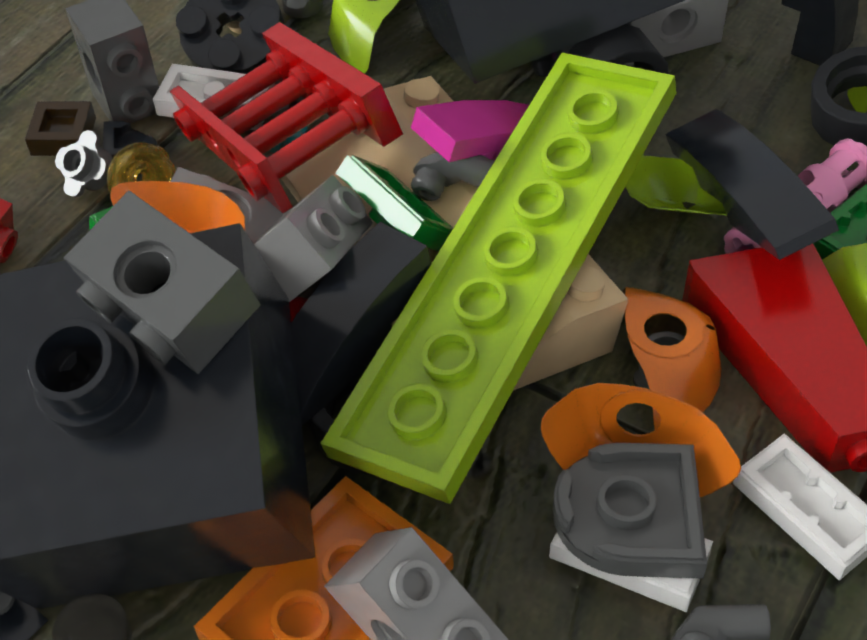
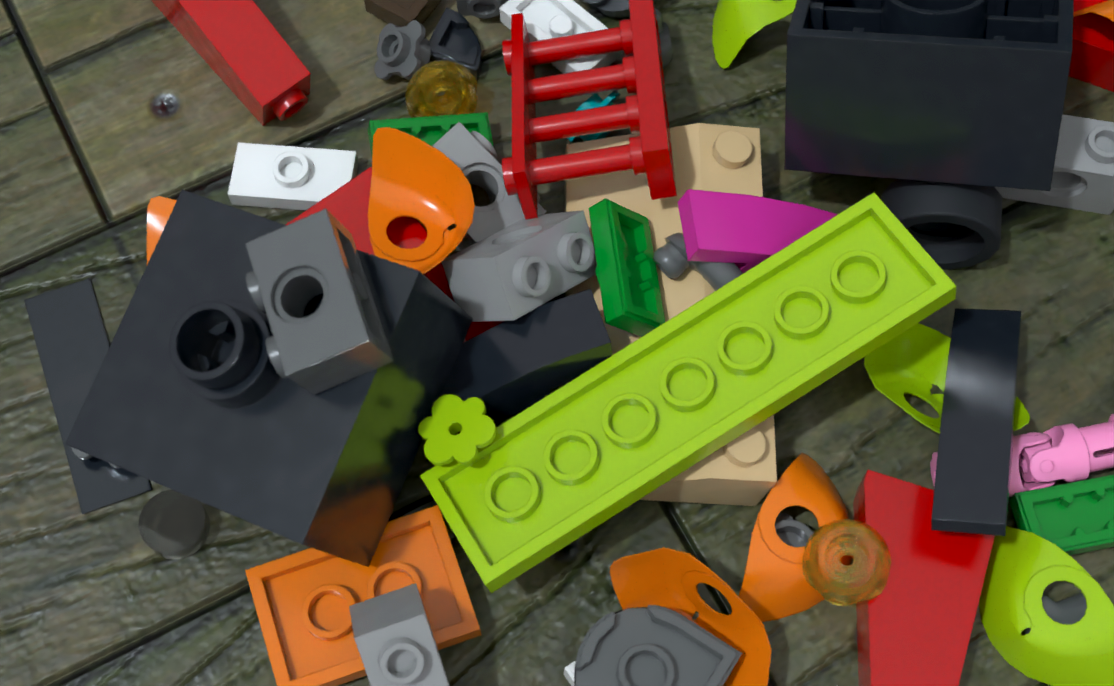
camera: 30 degrees right, 15 degrees up
none -> lime plant [418,394,497,466]
none -> clear yellow plate [802,519,892,606]

